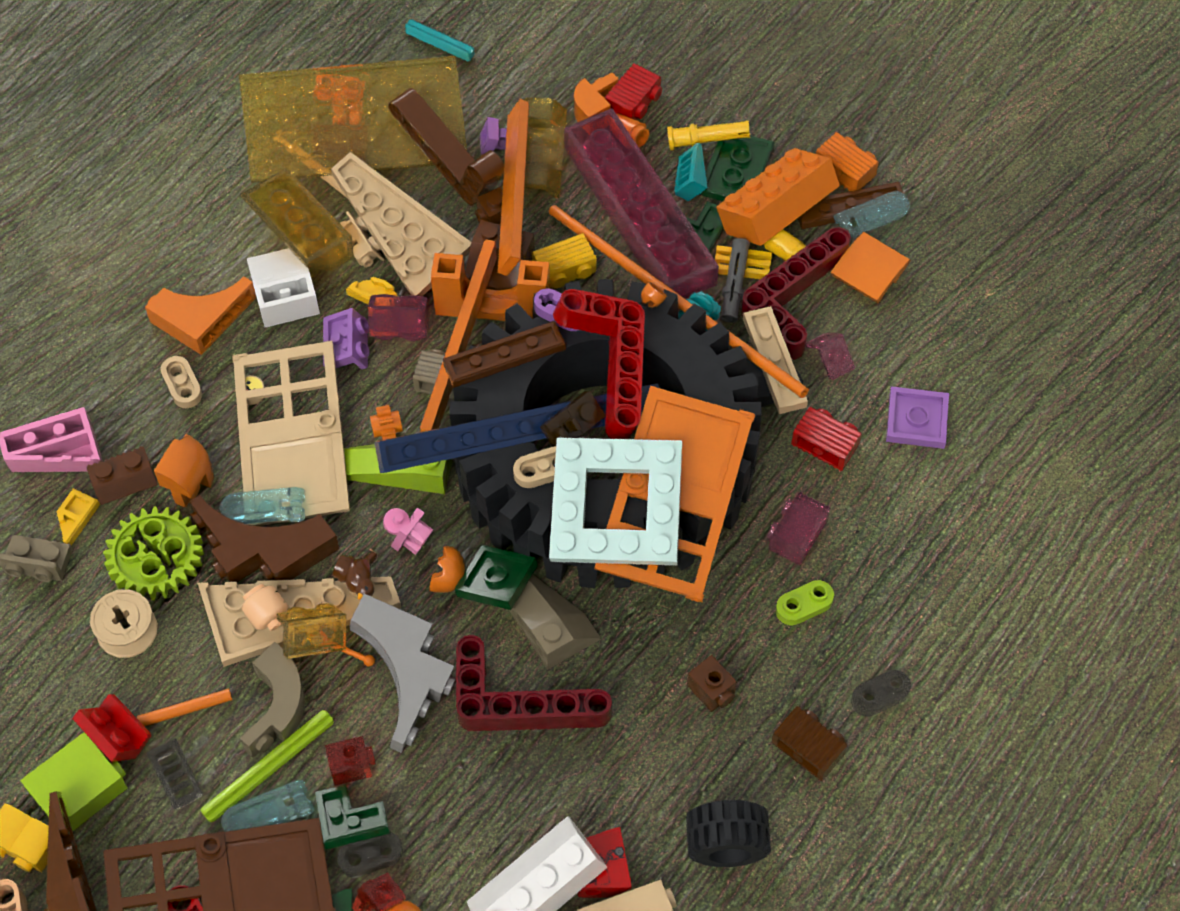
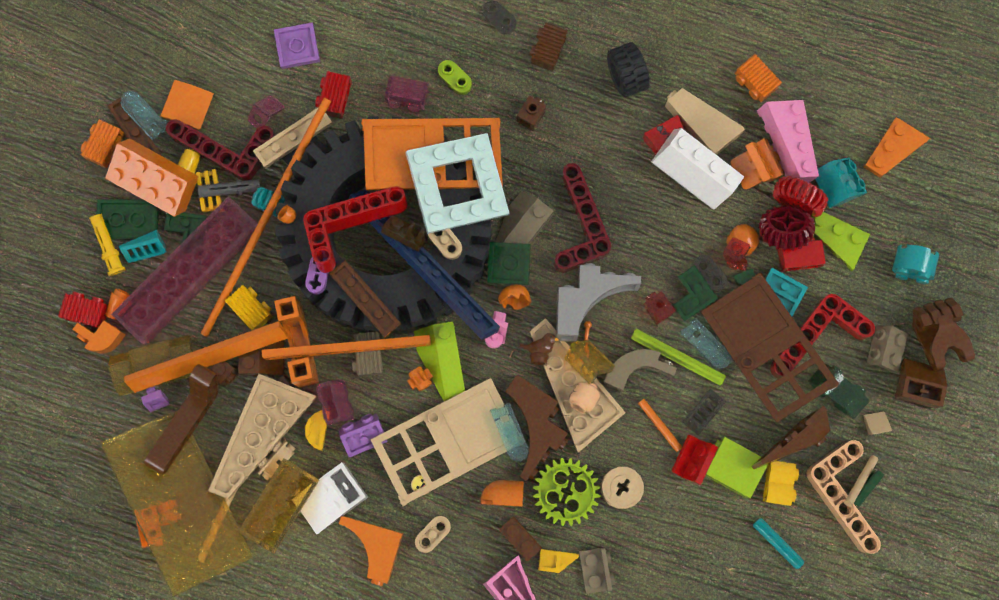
camera: 110 degrees left, 20 degrees up
teal axle [405,19,475,62] -> none

